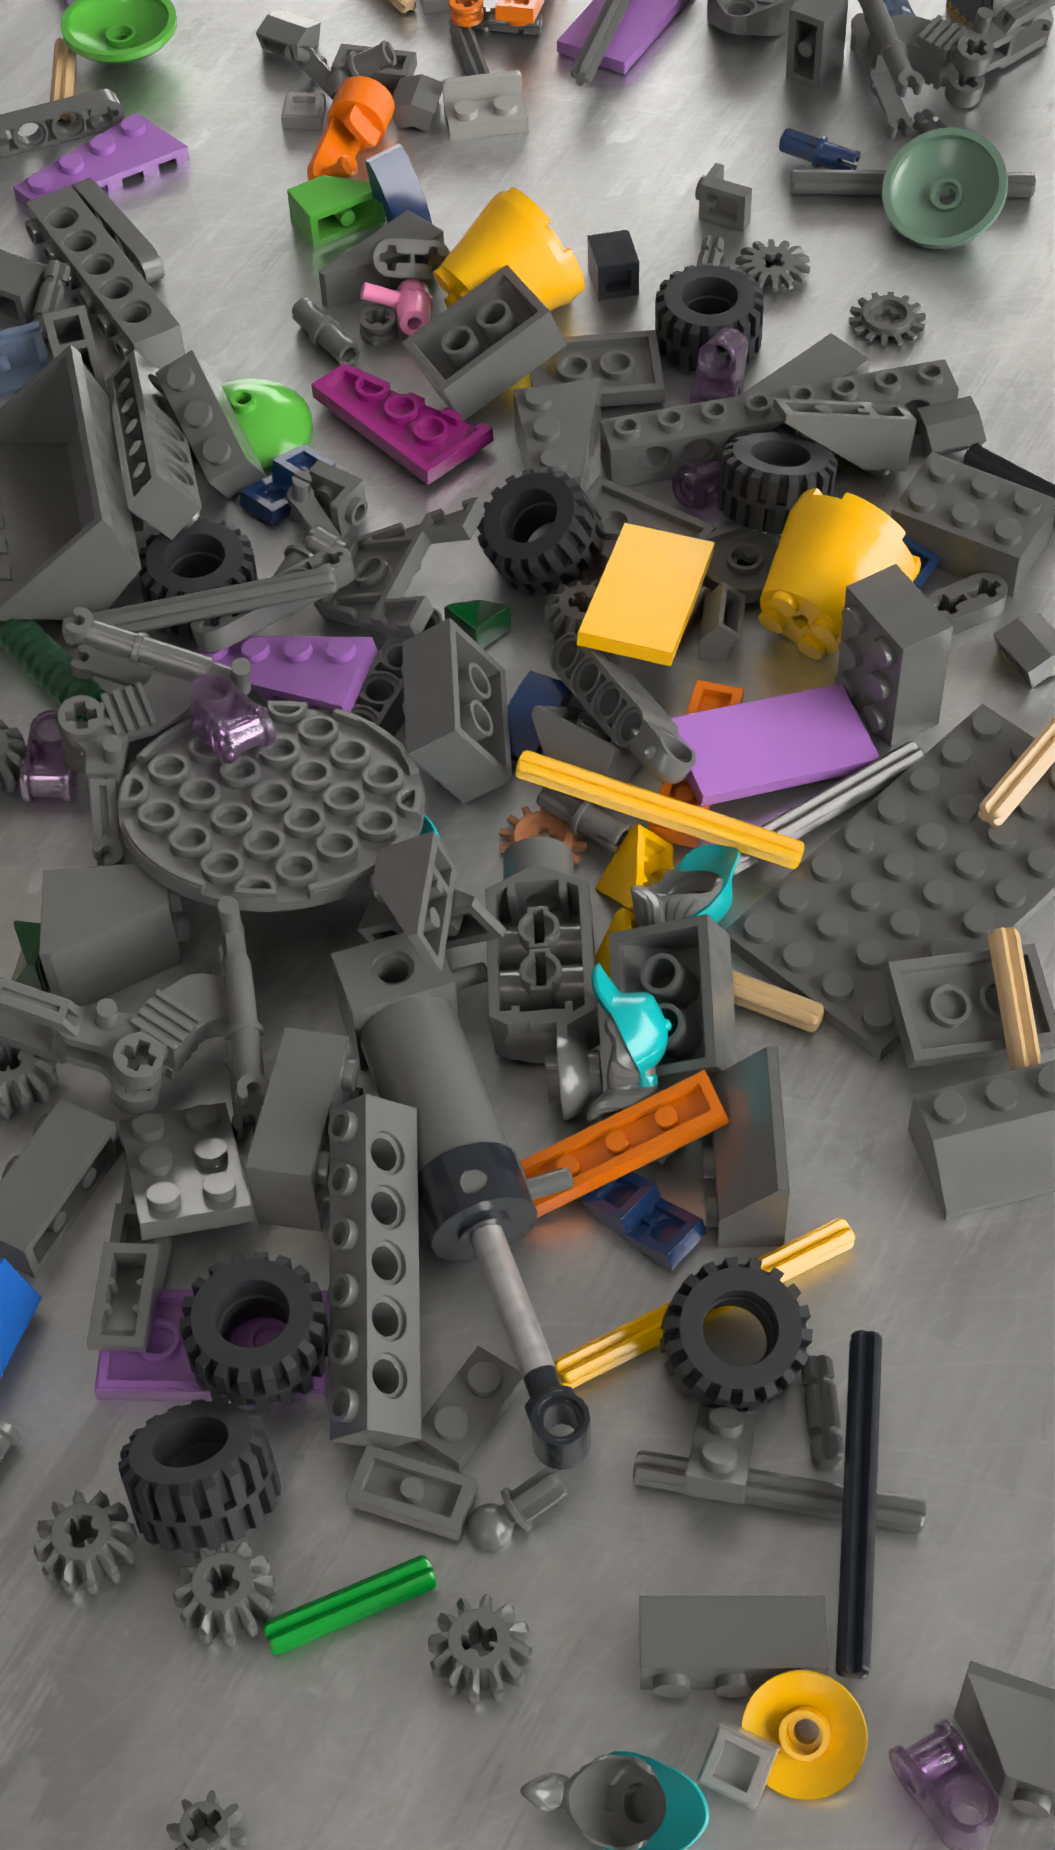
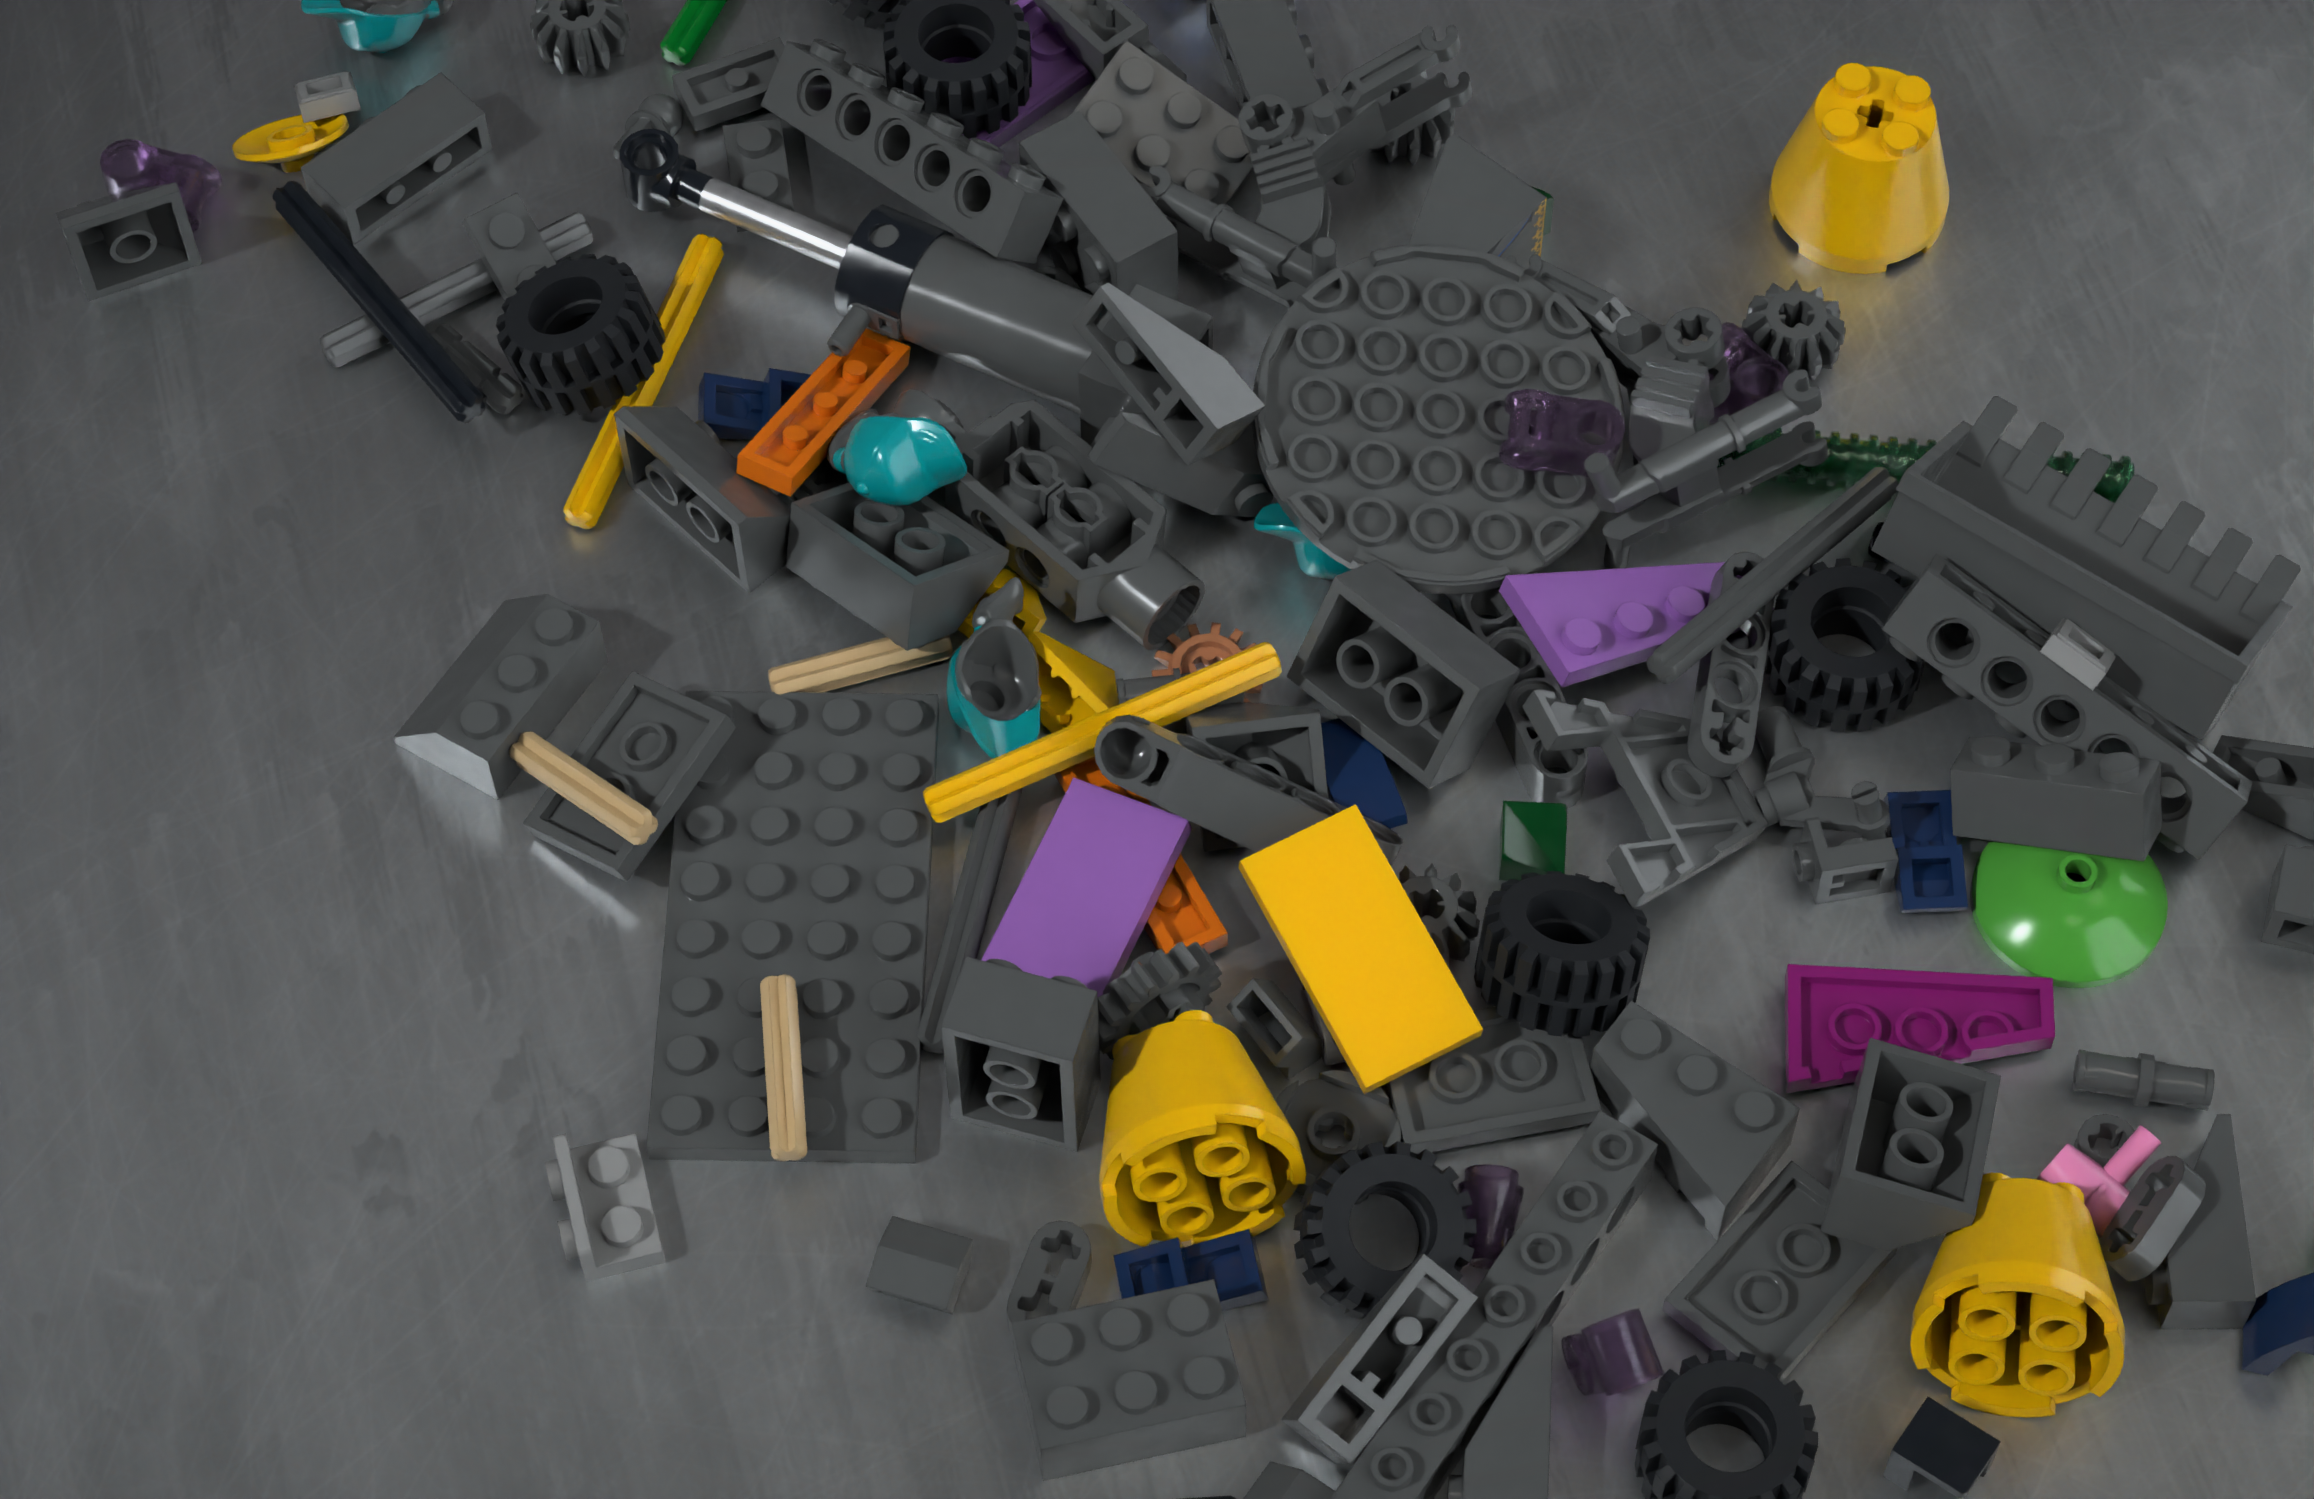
camera: 135 degrees right, 5 degrees up
none -> dark grey gear [1097,942,1222,1060]
none -> light grey tile [2040,618,2116,691]

